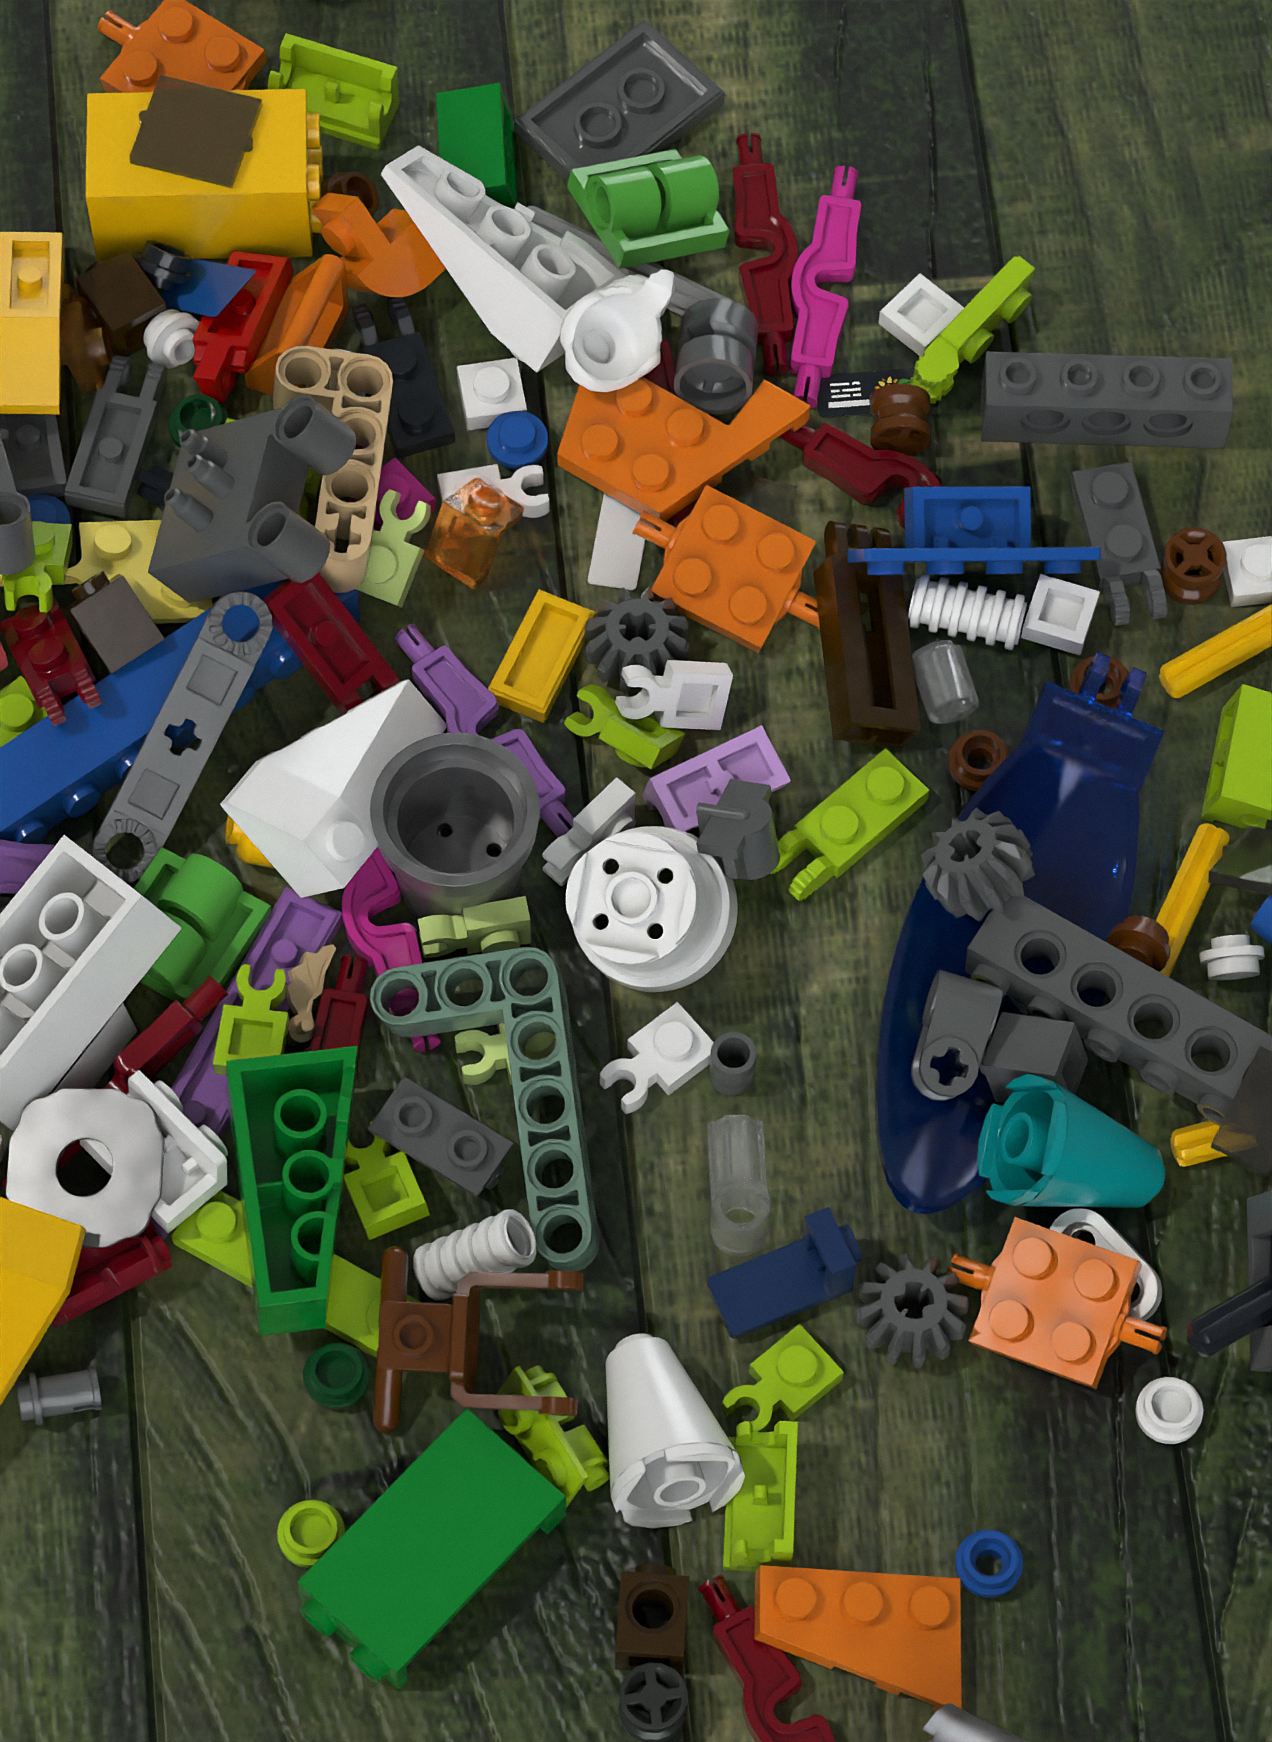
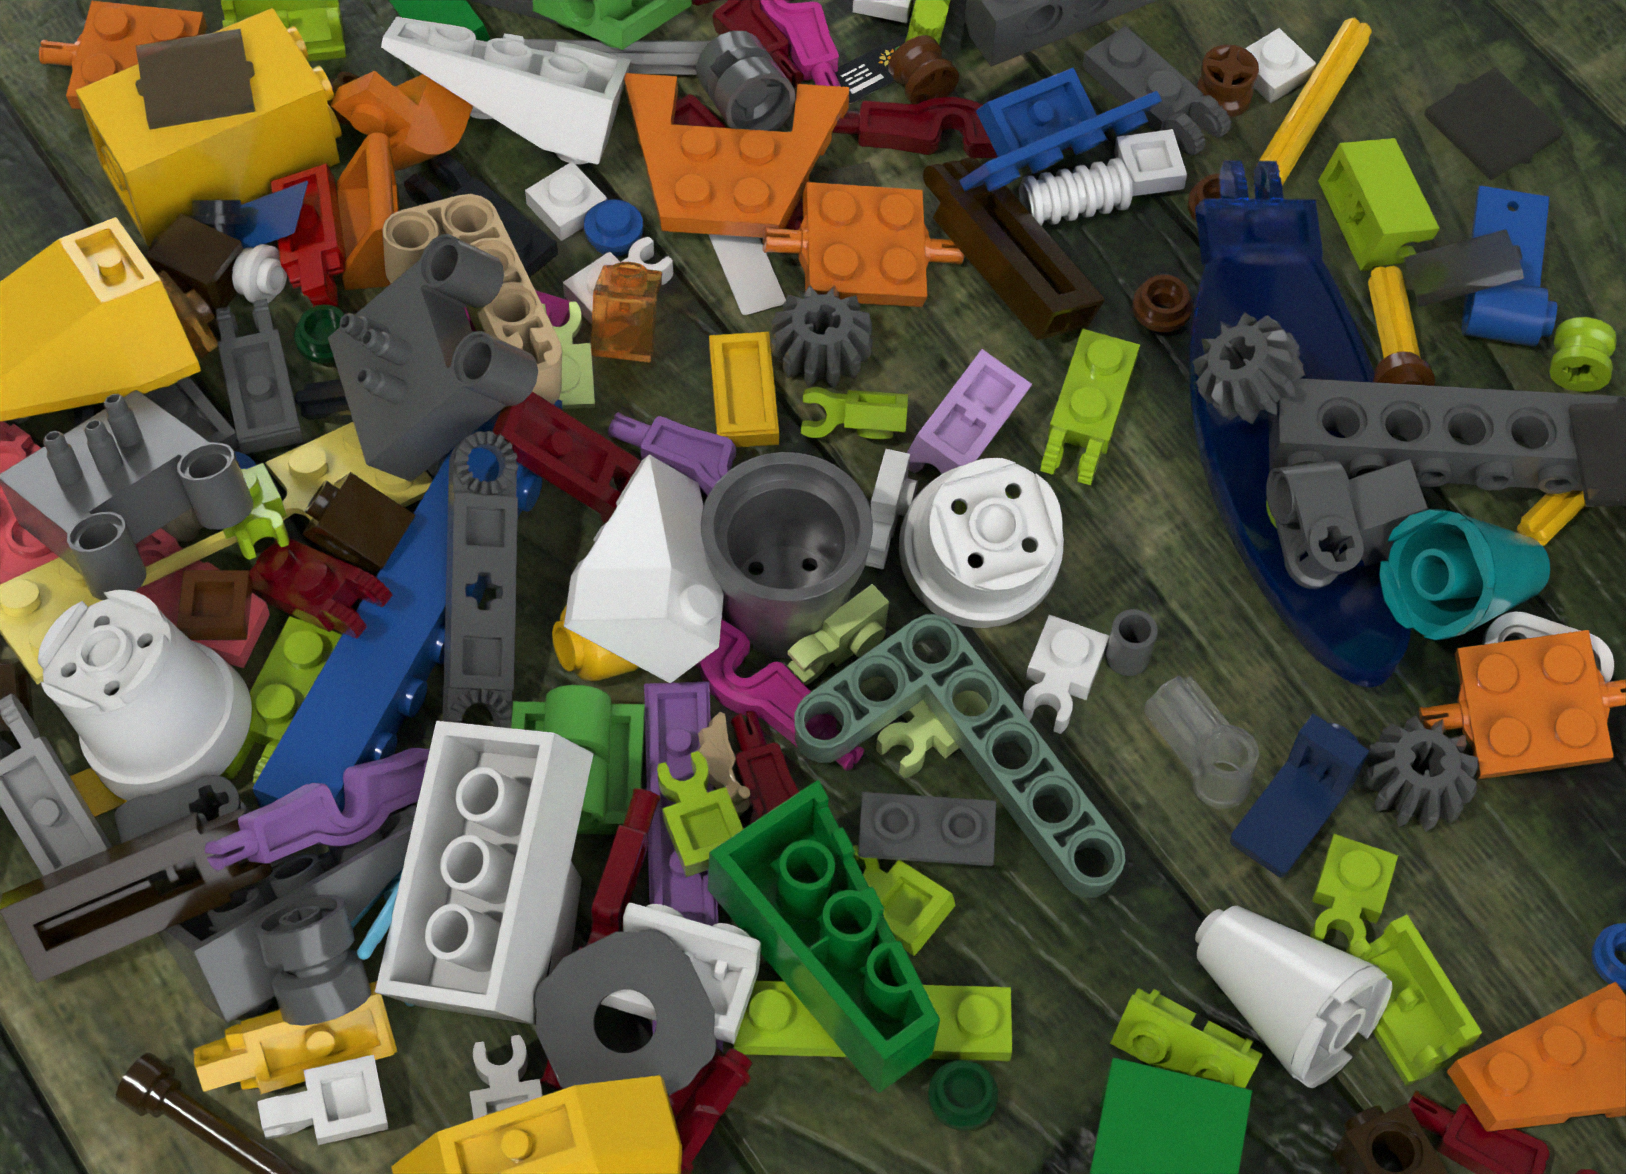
camera: 30 degrees left, 5 degrees down
reddish brown piece [373,1246,584,1433] -> none
white piece [413,1209,536,1301] -> none
white hair [560,269,675,392] -> none
white plate [615,660,733,730] -> none
dark grey piece [696,779,780,880] -> none
clear piece [912,640,979,724] -> none
white plate [1199,935,1265,981] -> none

